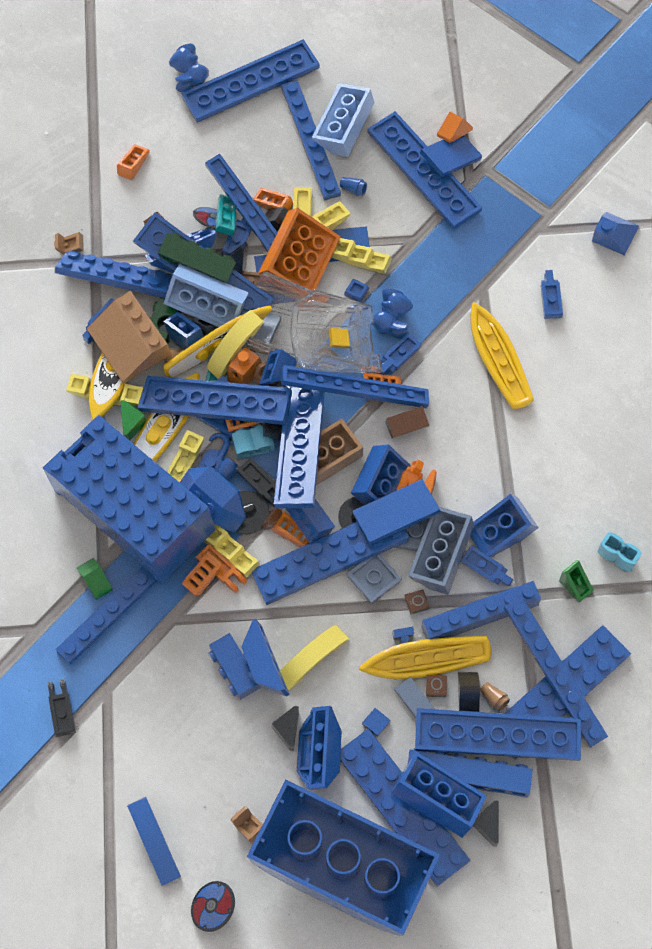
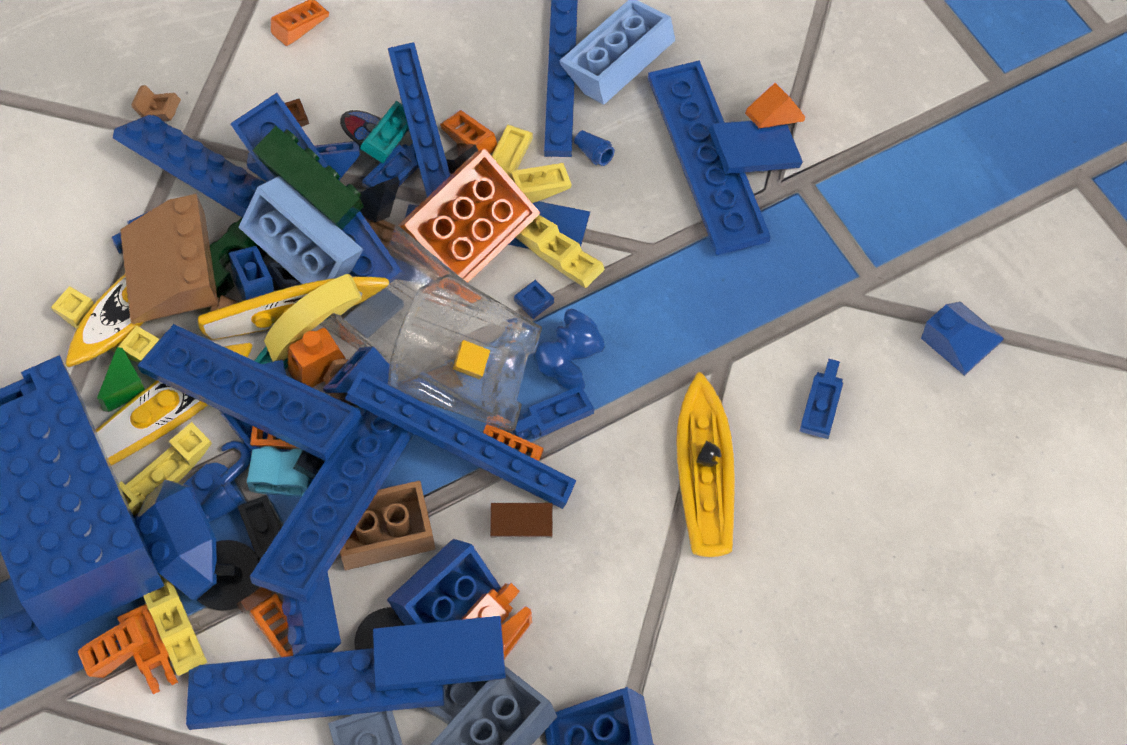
camera: 20 degrees right, 5 degrees down
none -> black hinge [696,440,722,467]

